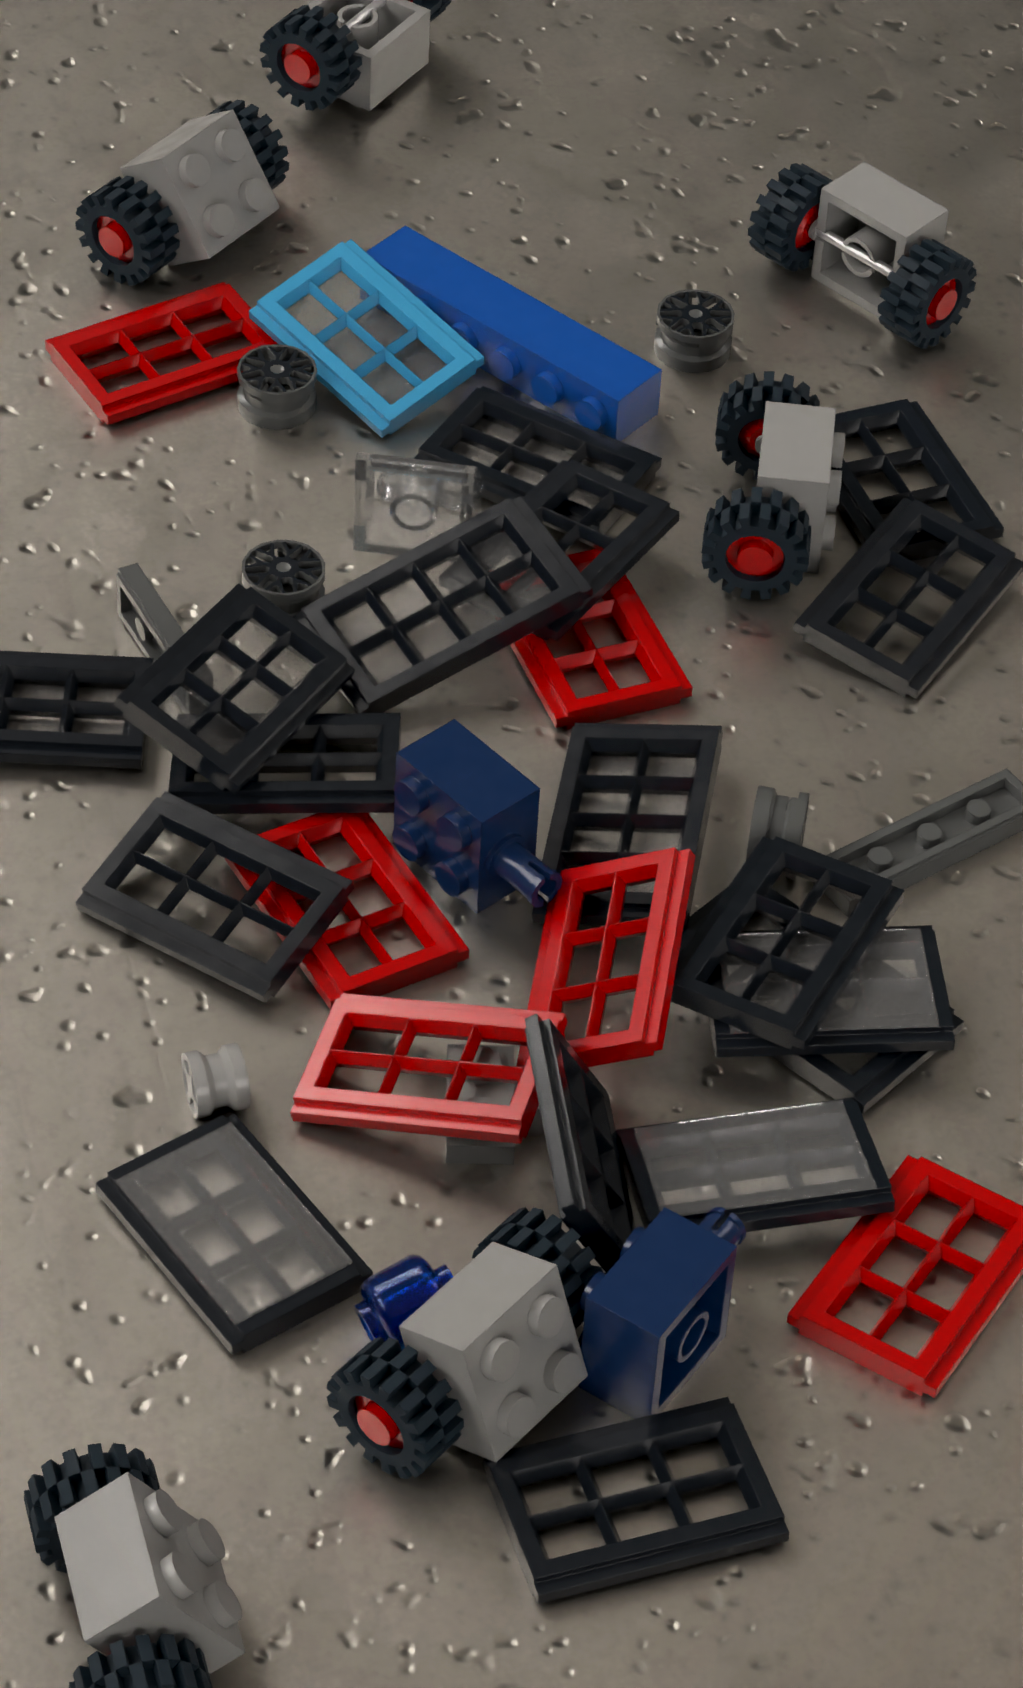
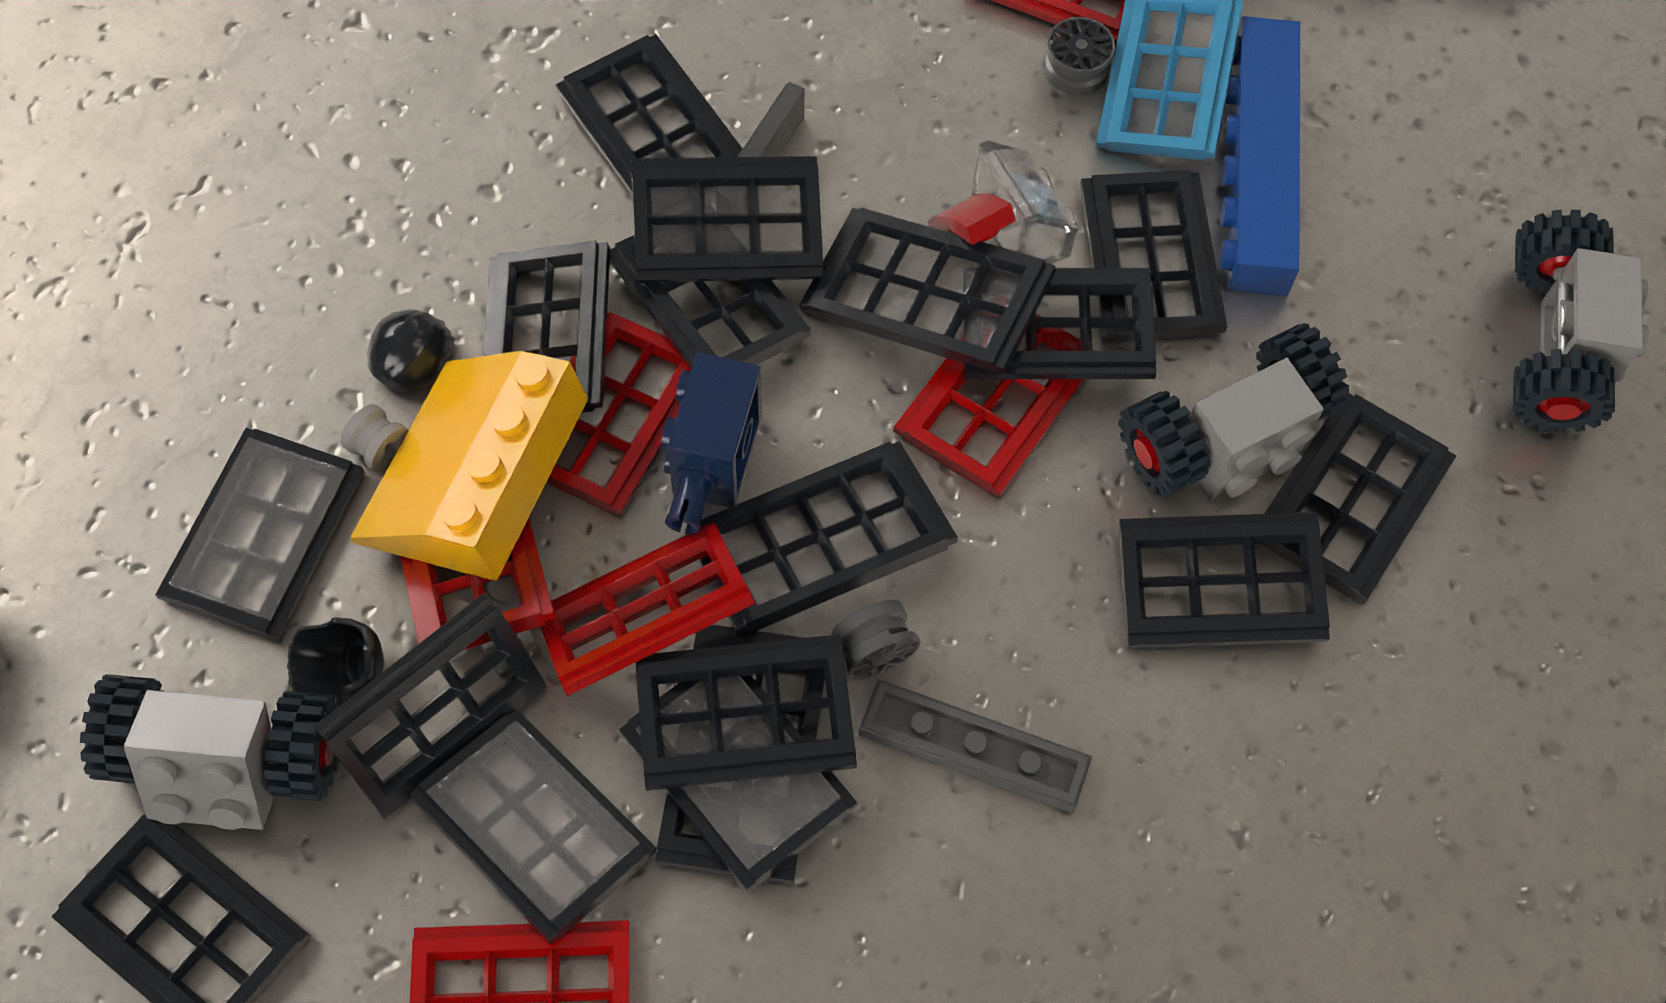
camera: 55 degrees right, 20 degrees up
dark grey wheel [242,540,325,617] -> none
clear blue head [354,1254,454,1350] -> none
dark blue brick [578,1207,746,1419] -> none
dark grey wheel [654,289,735,373] -> none
none -> black hair [287,617,385,705]
none -> yellow slope [350,351,588,581]
none -> black hair [367,309,455,392]
none -> red slope [927,193,1016,245]

